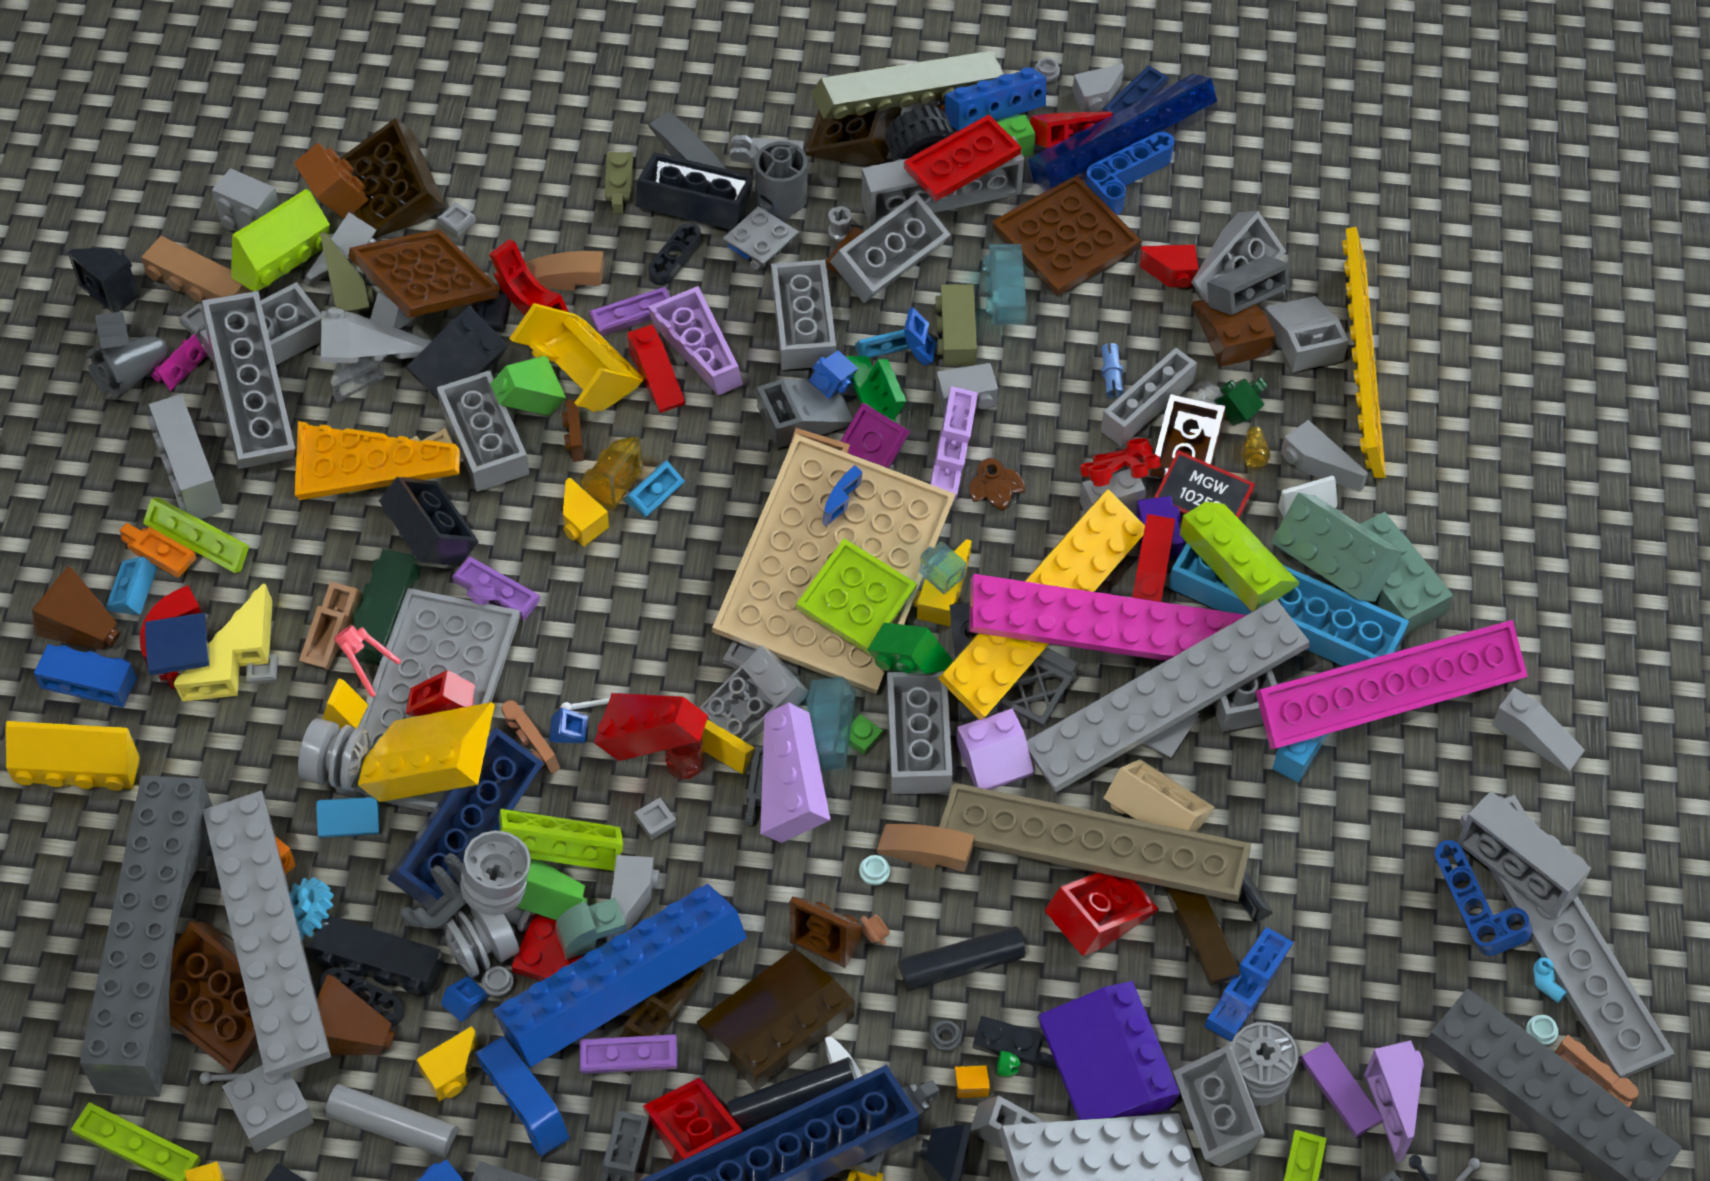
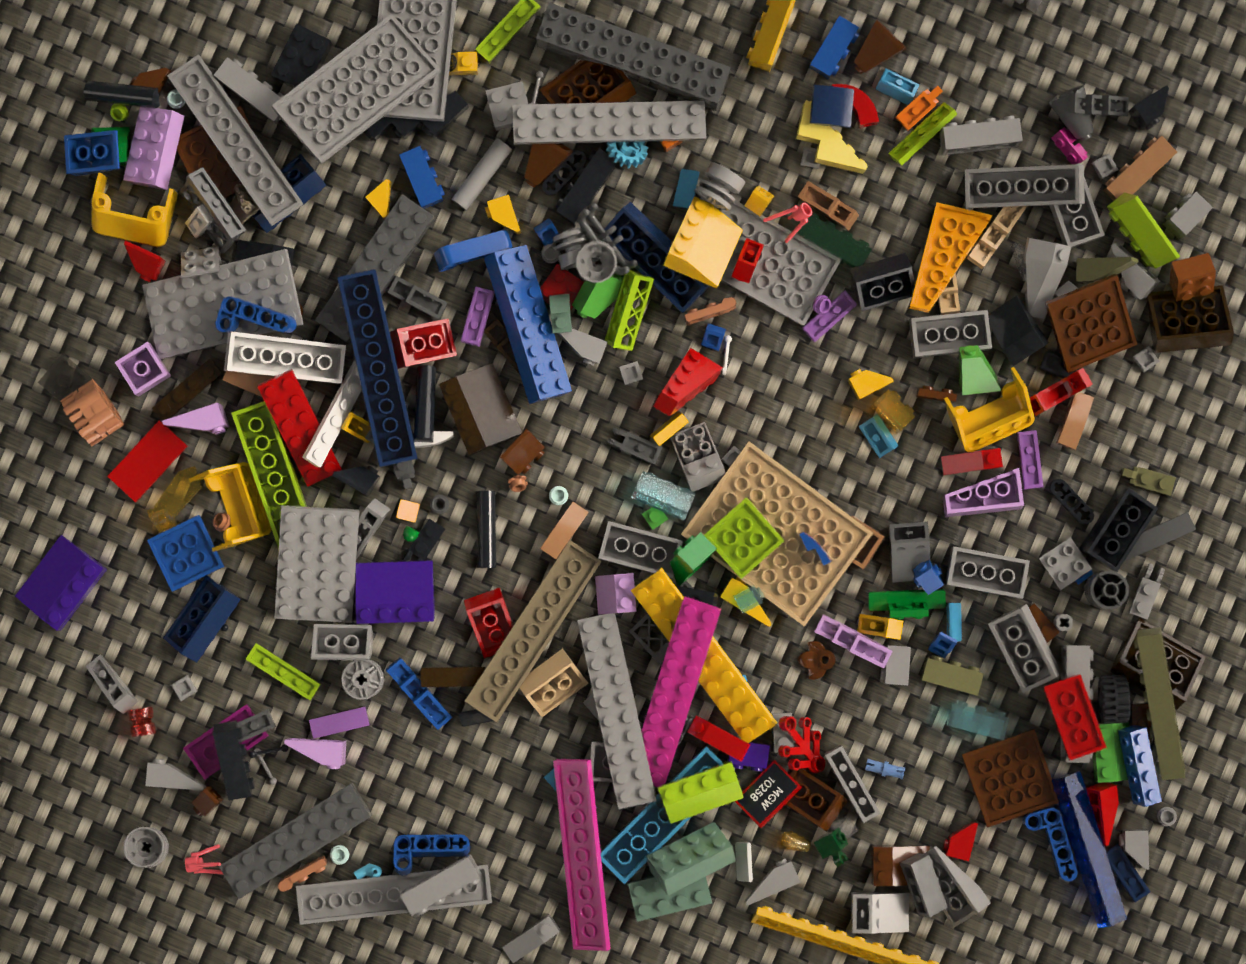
camera: 110 degrees right, 30 degrees up
lavender wedge [760,703,830,843] -> none
magenta tile [840,403,911,469] -> none
none -> yellow slope [857,614,904,640]
none -> tan slope [967,206,1027,269]

